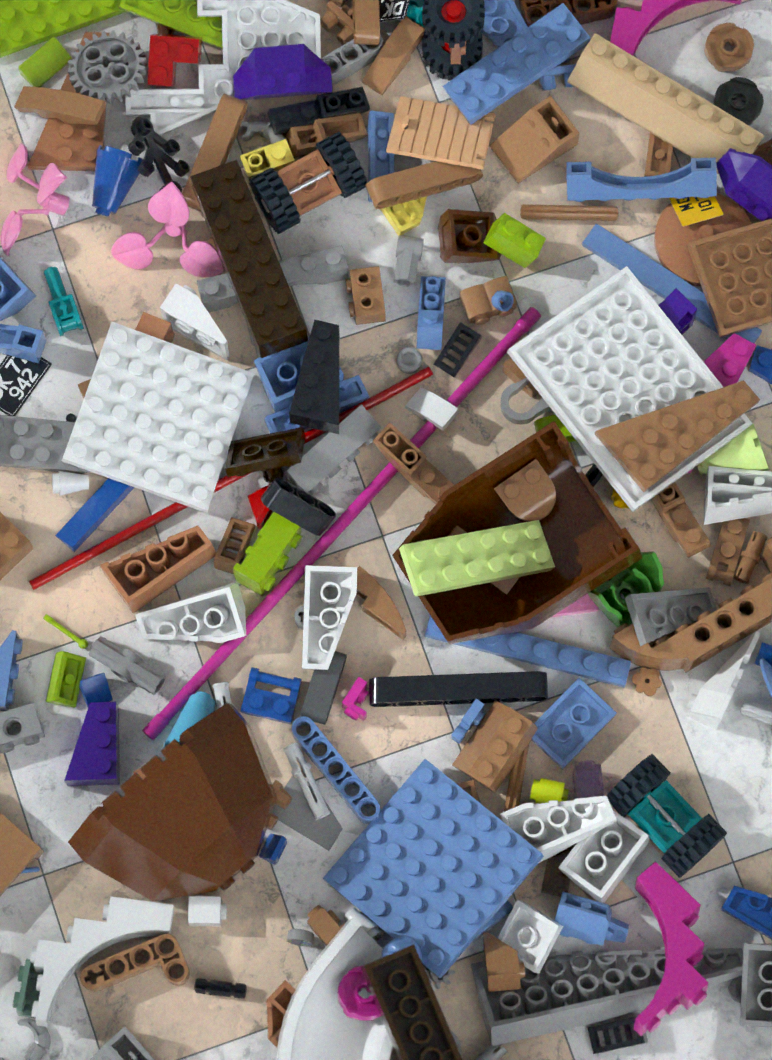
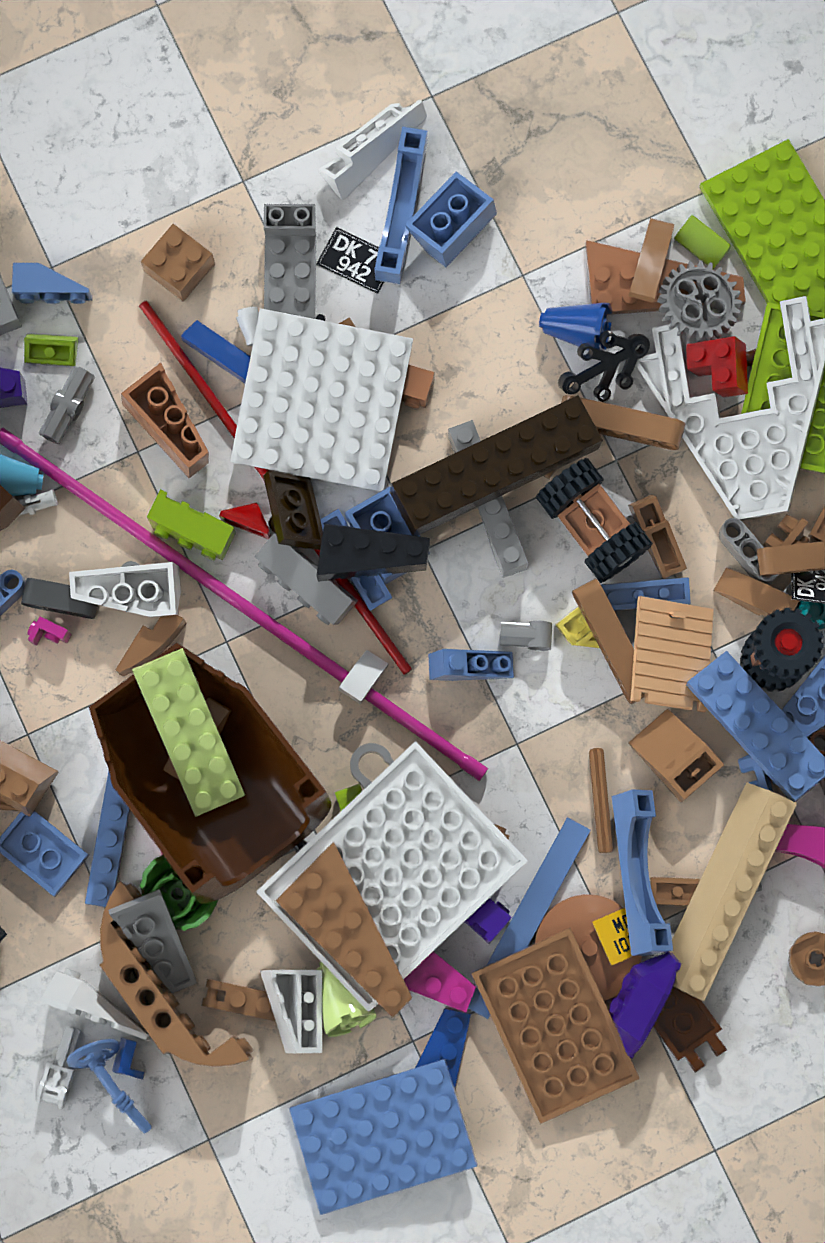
camera: 85 degrees right, 5 degrees up
bright pink plant [1,143,69,256] -> none
lime hinge [43,614,88,649] -> none
teal connector [44,266,84,337] -> none
blue slope [79,673,113,707] -> none
bright pink plant [111,182,225,278] -> none
white wedge [135,582,246,643] -> none
white slope [160,284,230,361] -> none
medium nougat slope [214,517,255,574] -> none
dark purple wedge [233,44,333,100] -> none
light grey piece [237,121,288,144] -> none
light yellow slope [240,139,295,179] -> none
blue plate [241,667,302,725] -> none
black beam [261,477,336,536] -> none
black slope [268,87,370,135] -> none
medium nougat brick [345,266,386,325] -> none
black beam [369,671,548,707] -> none
medium nougat slope [372,422,454,504] -> none
light grey tile [397,347,422,374] -> none
black slope [434,322,482,378] -> none
reddish brown slope [437,209,502,263] -> none
medium blue plate [451,699,486,744] -> none
medium nougat brick [460,276,517,325] -> none
lime brick [484,212,546,268] -> none
medium blue hinge [491,290,514,312] -> none
medium nougat slope [494,459,556,522] -> none
medium nougat plant [632,667,662,696] -> none
medium nougat slope [651,482,711,558] -> none
pearl dark grey plate [714,77,764,126] -> none
medium nougat pin [733,531,768,584] -> none

